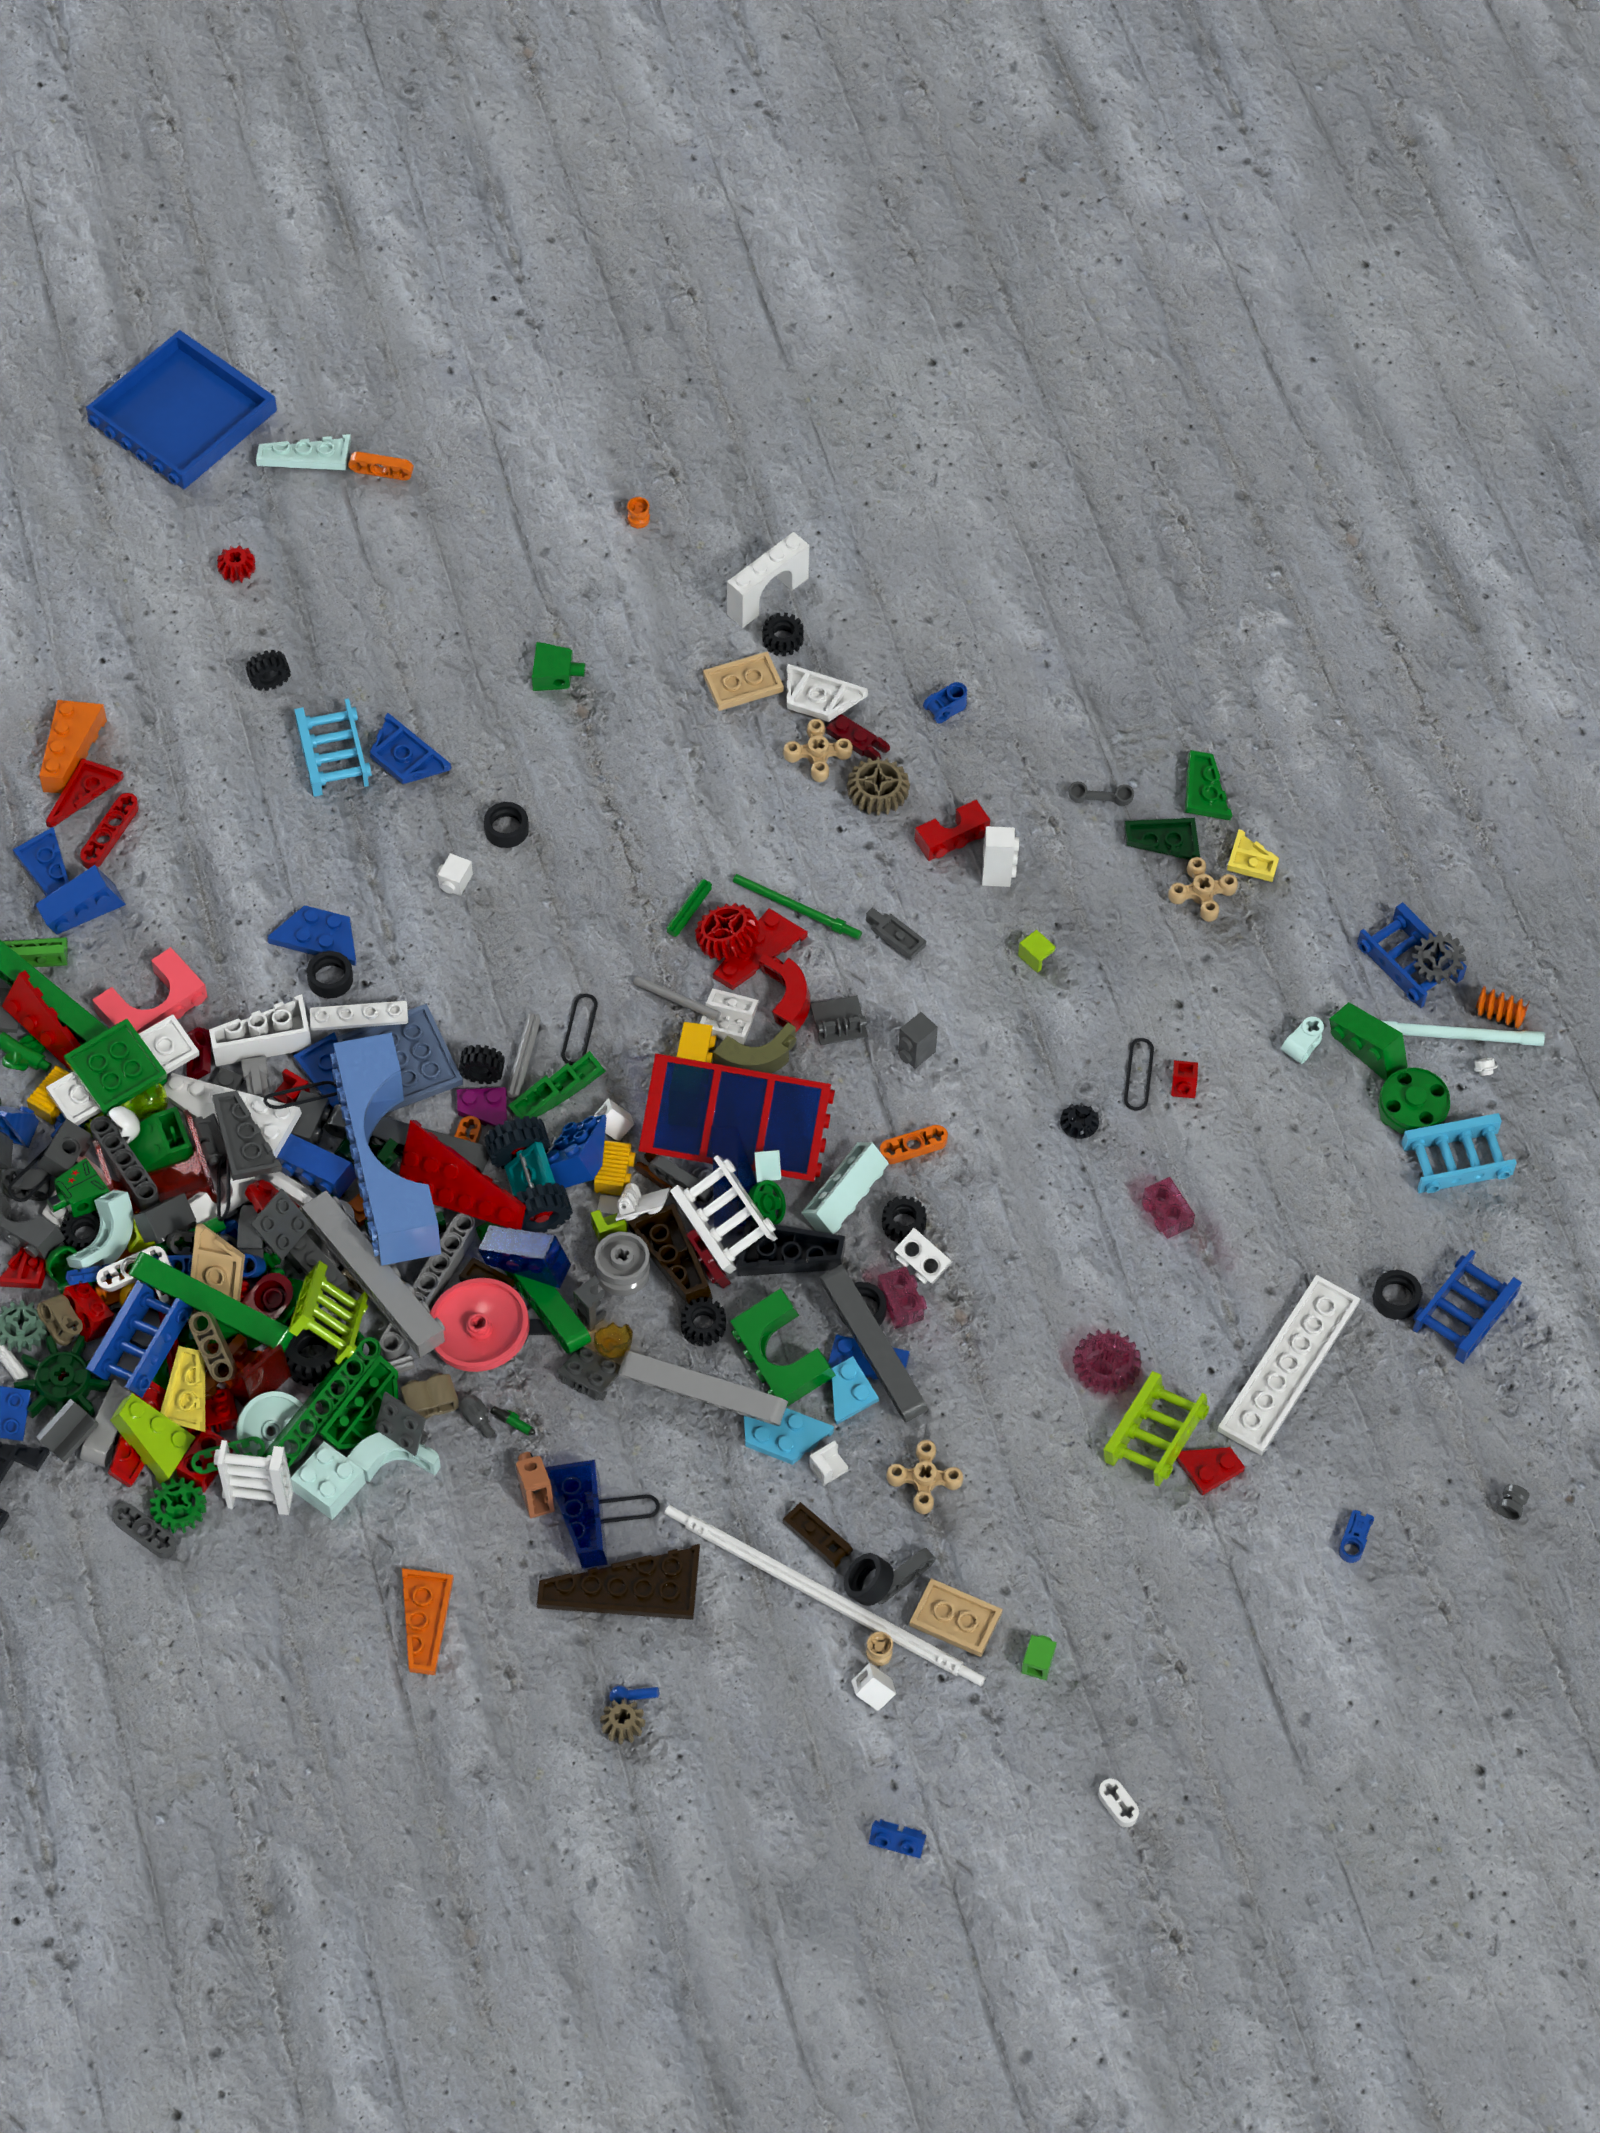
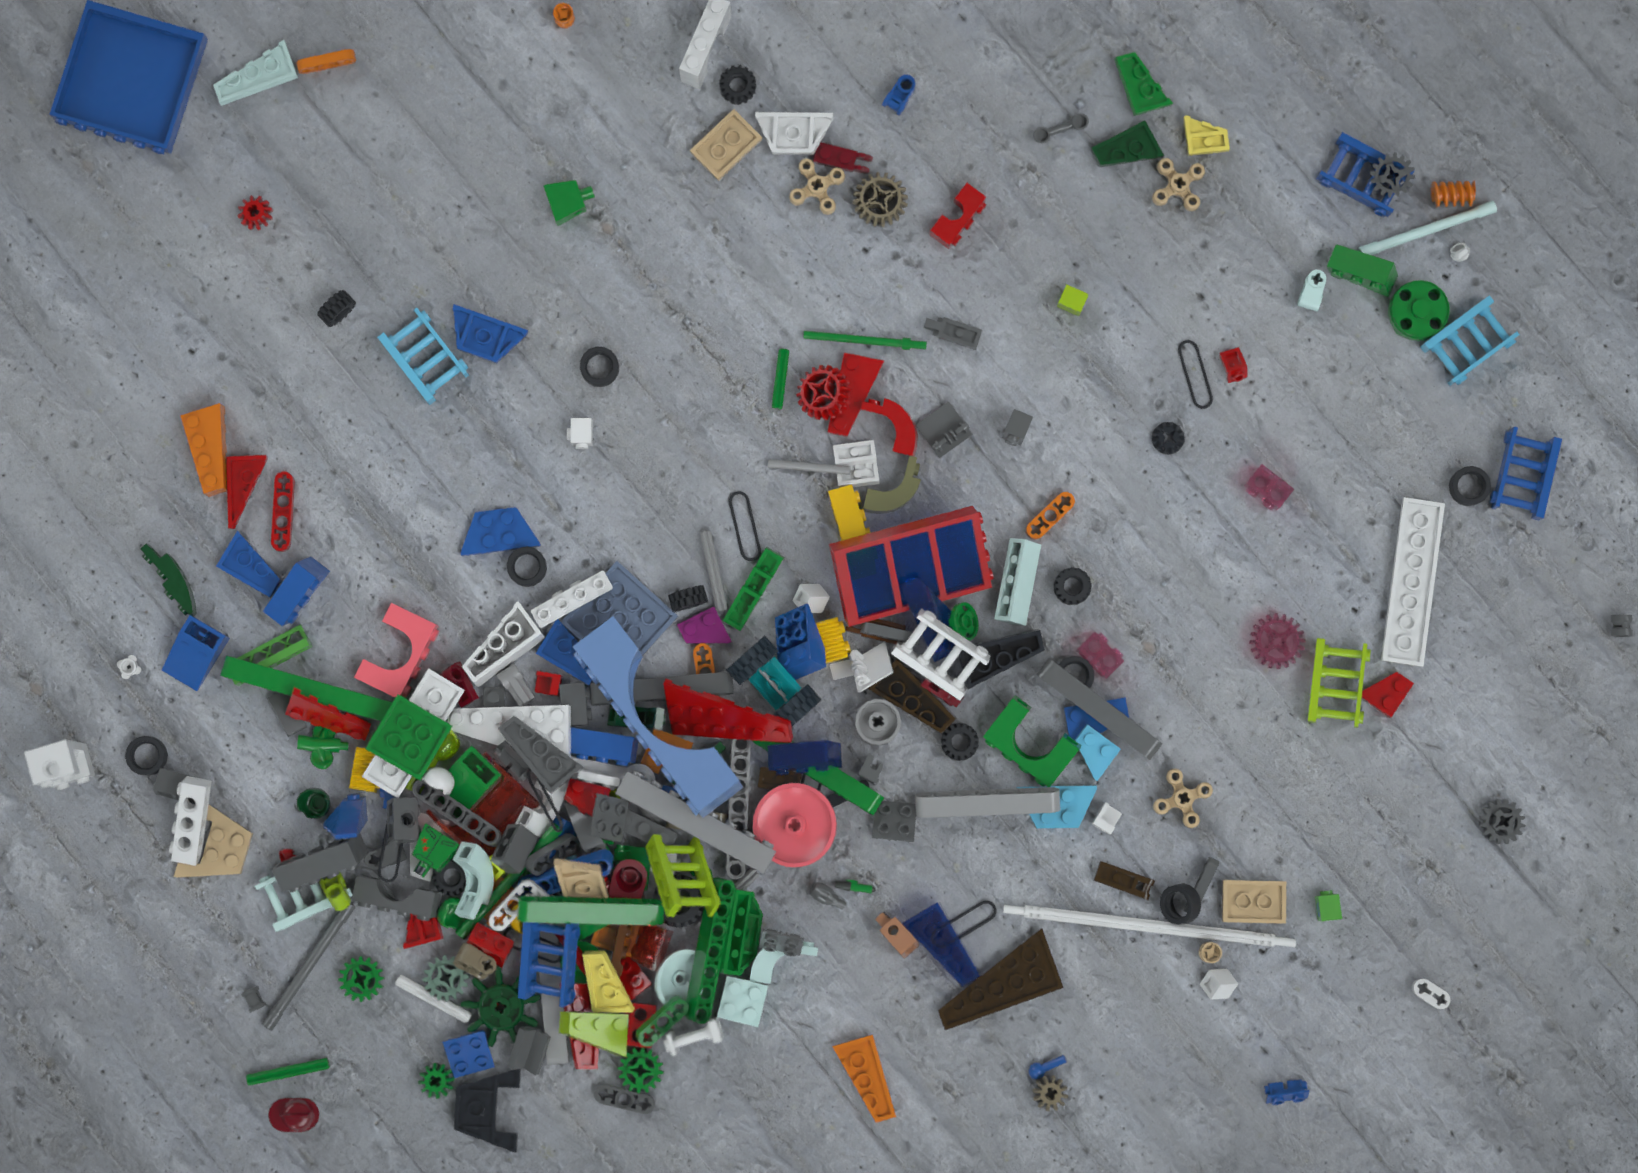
camera: 25 degrees left, 25 degrees up
blue axle [65,1264,113,1285] -> none
dark tan beam [189,1311,237,1382] -> none
black piece [263,1081,339,1109] -> none
dark tan brick [401,1373,459,1419] -> none
lime panel [590,1209,628,1243] -> none
clear yellow hair [594,1322,633,1358] -> none
light aqua panel [754,1150,781,1182] -> none
white brick [894,1228,953,1284] -> none
white wedge [982,826,1019,887] -> none
blue piece [1339,1510,1374,1563] -> none
none -> dark grey gear [1479,799,1526,844]

